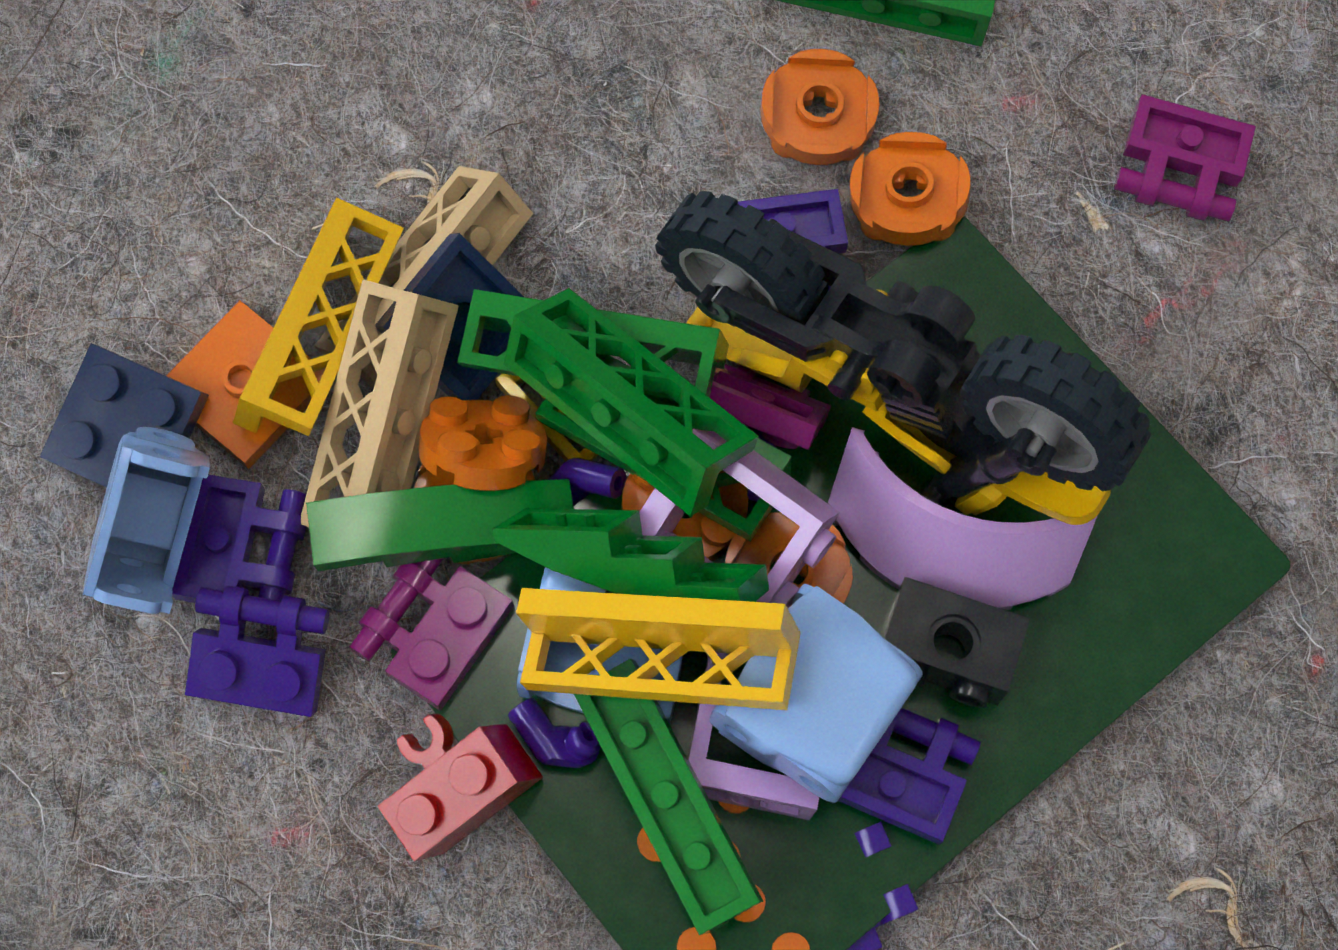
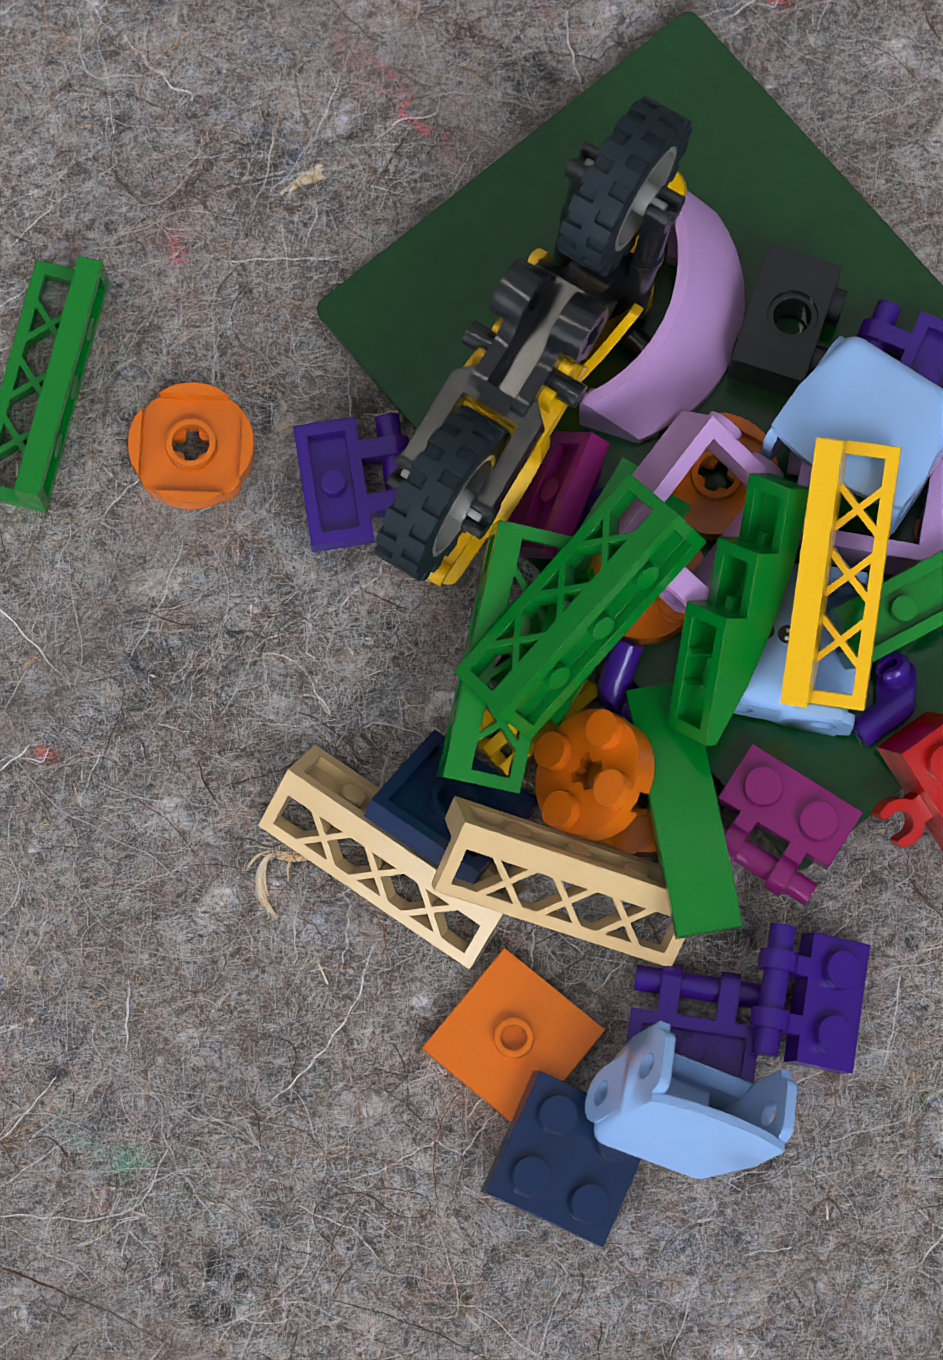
camera: 85 degrees left, 5 degrees up
yellow fence [233,197,404,436] -> none
orange plate [850,132,970,246] -> none
magenta plate [1114,94,1256,222] -> none

